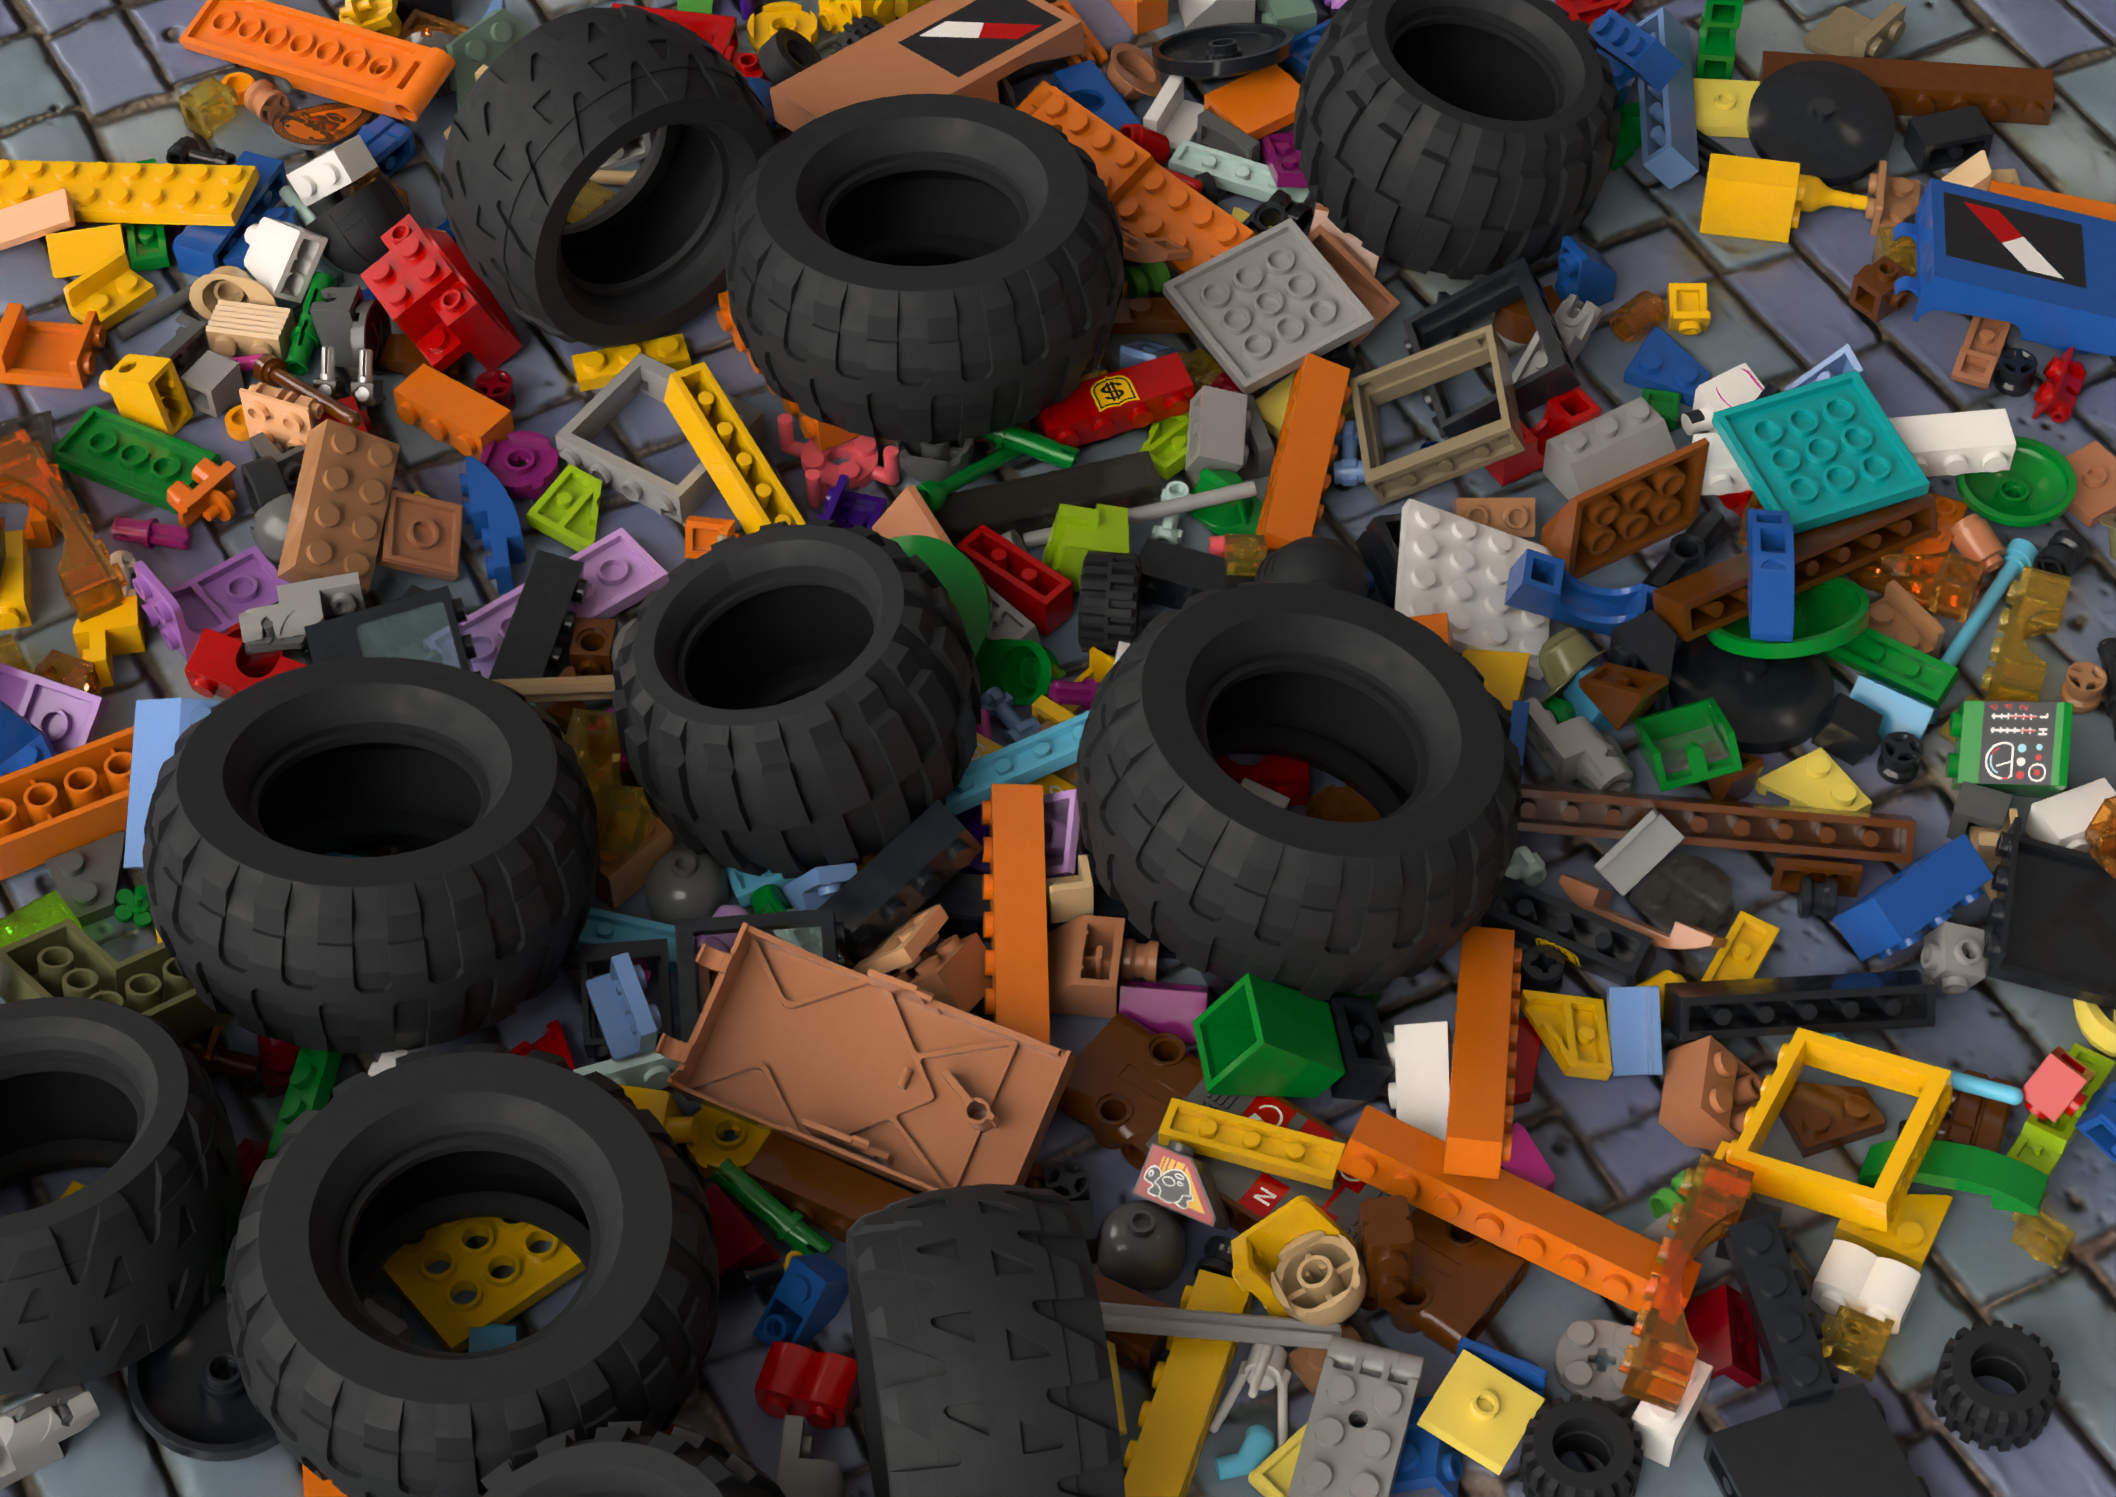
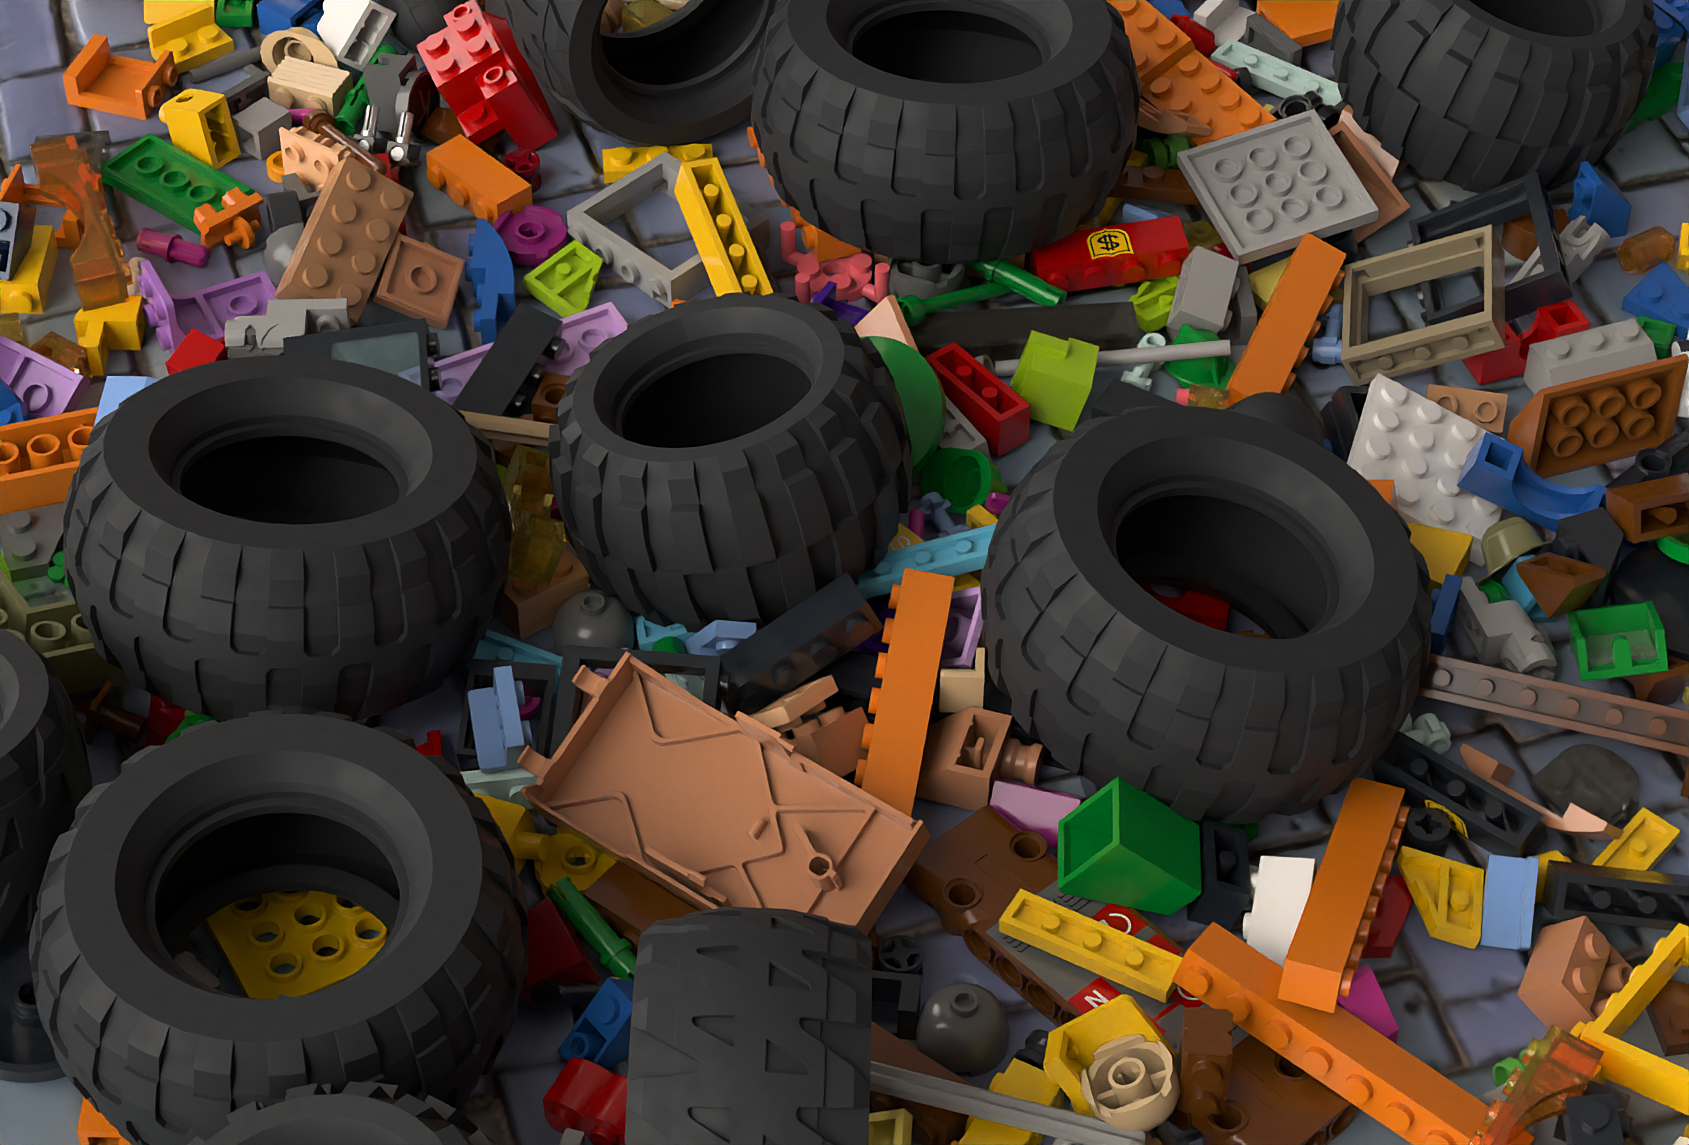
camera: 10 degrees right, 5 degrees down
black tyre [1078,551,1142,654] -> none
slope [1132,1139,1230,1231] -> none
magenta tile [1259,132,1308,188] -> none
panel [1592,807,1685,896] -> none

